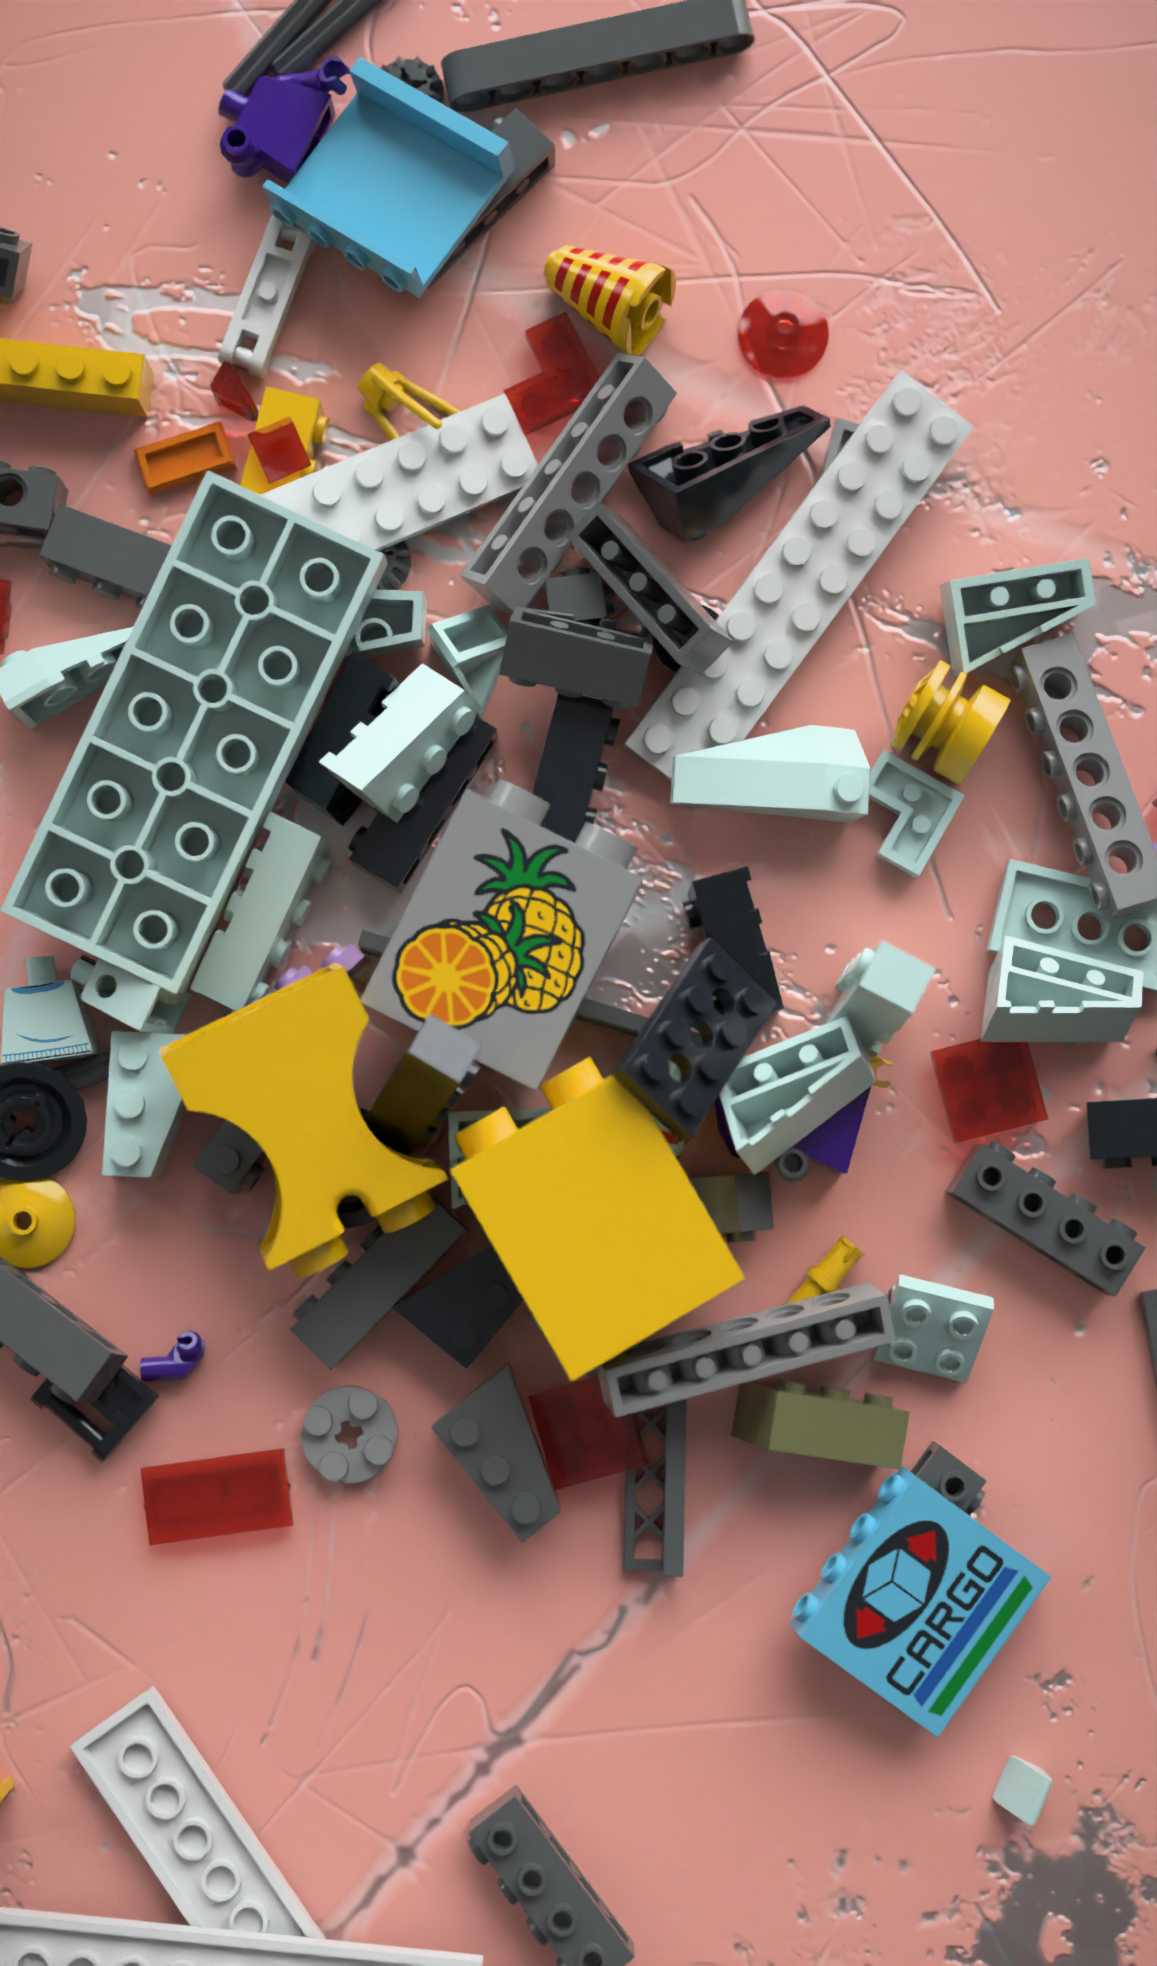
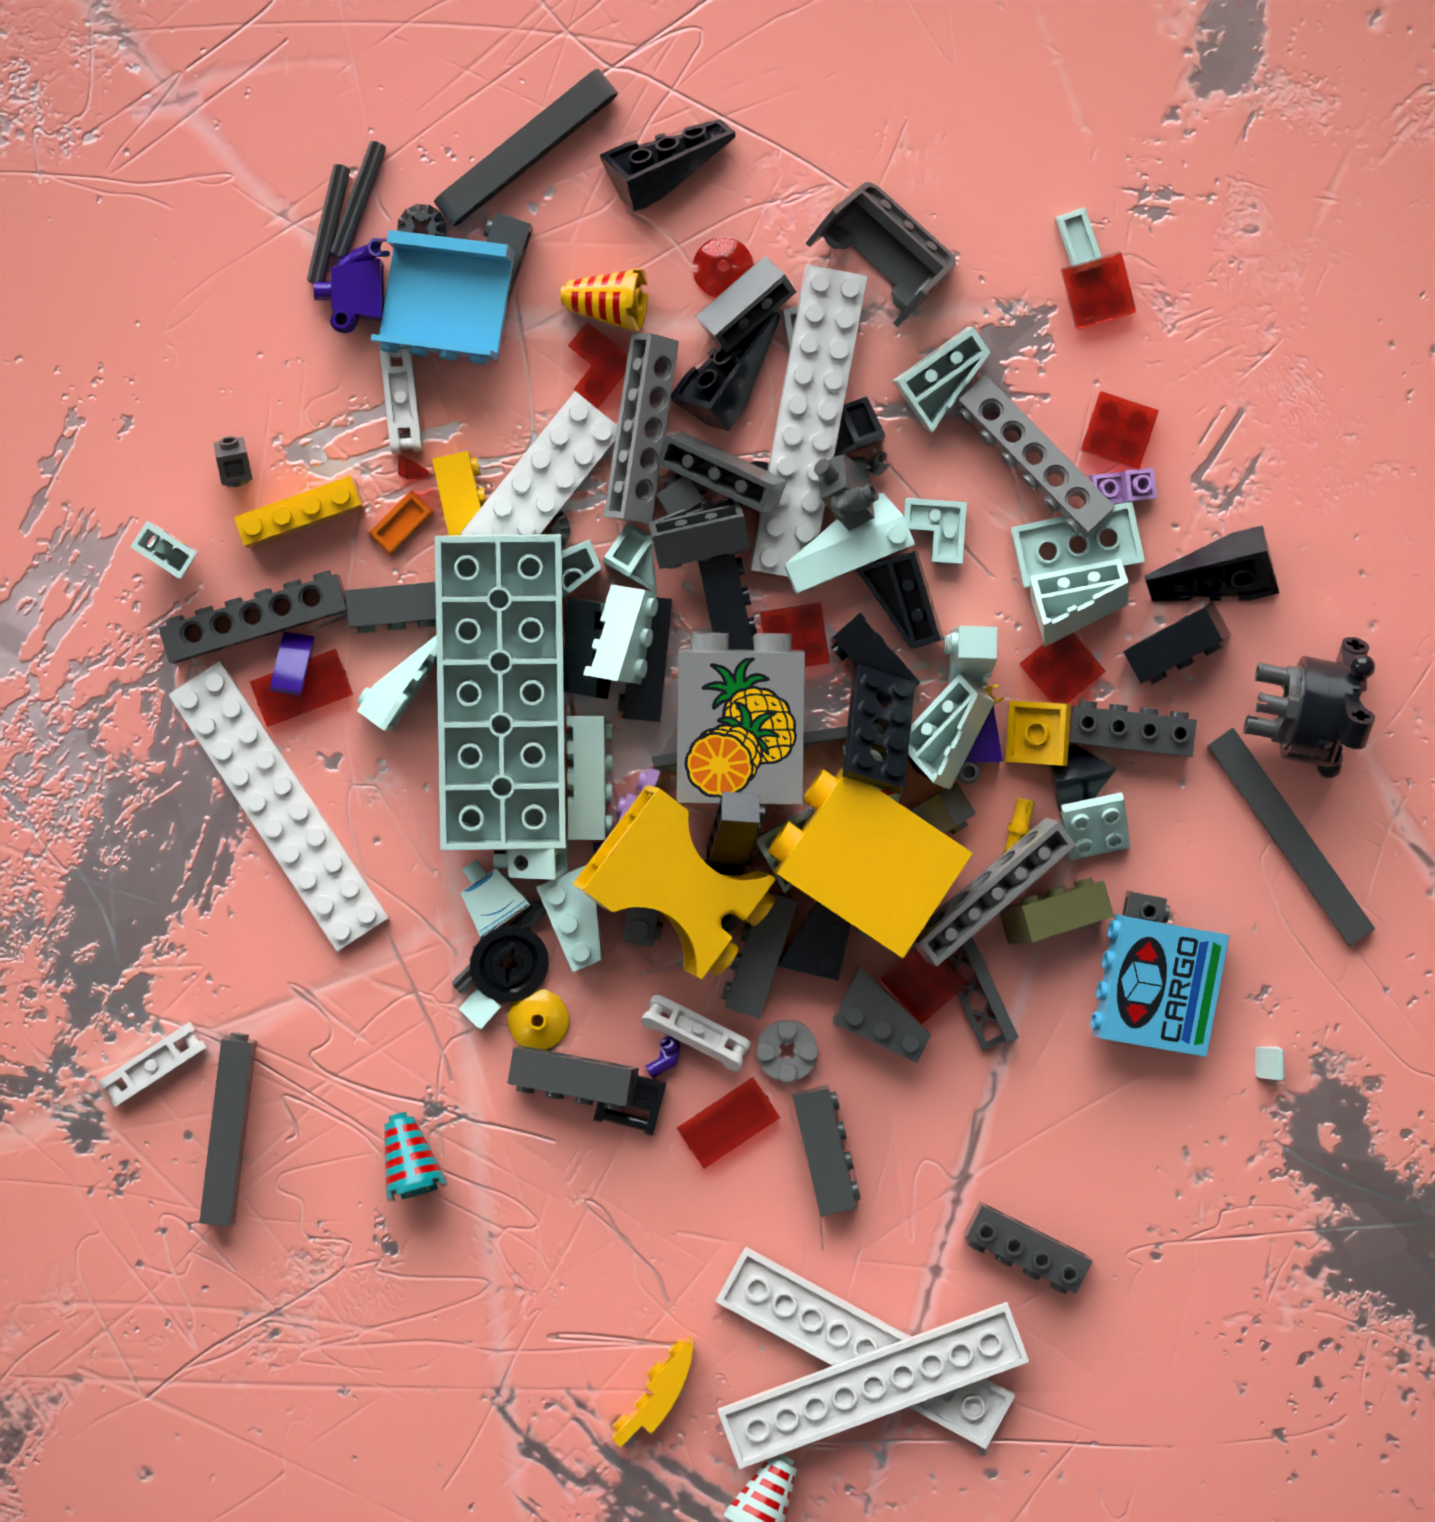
camera: 25 degrees left, 5 degrees up
clear red slope [247,417,312,484] -> none
yellow plant [358,362,461,441] -> none
yellow wheel [890,660,1010,786] -> none
none -> black wedge [600,119,736,212]
none -> white plate [641,995,751,1071]
none -> brick [695,256,796,353]
none -> clear red plate [760,602,830,667]
none -> dark grey brick [792,1085,861,1217]
none -> dark grey windscreen [805,182,956,327]
none -> dark grey torso [814,451,889,531]
none -> black slope [834,396,886,457]
none -> black wedge [855,551,944,649]
none -> yellow plate [1005,700,1071,766]
none -> black slope [1049,745,1116,811]

